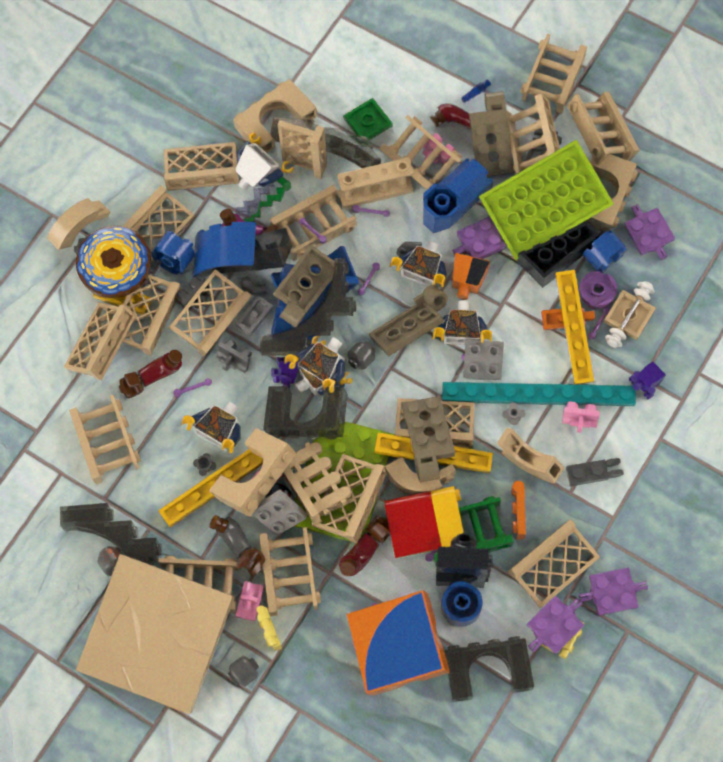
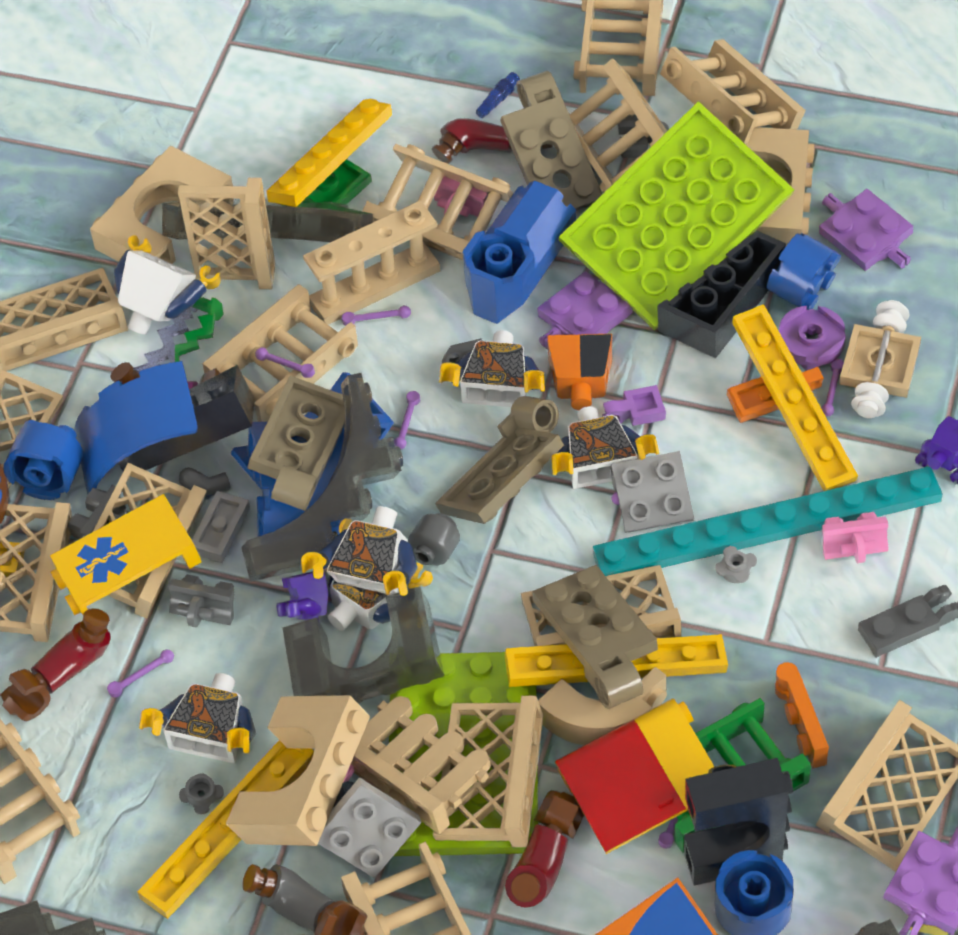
camera: 15 degrees left, 15 degrees down
tan arch [497,428,565,484] -> none
none -> yellow panel [50,494,202,616]
none -> yellow plate [266,99,392,207]
none -> medium lavender plate [602,385,666,426]

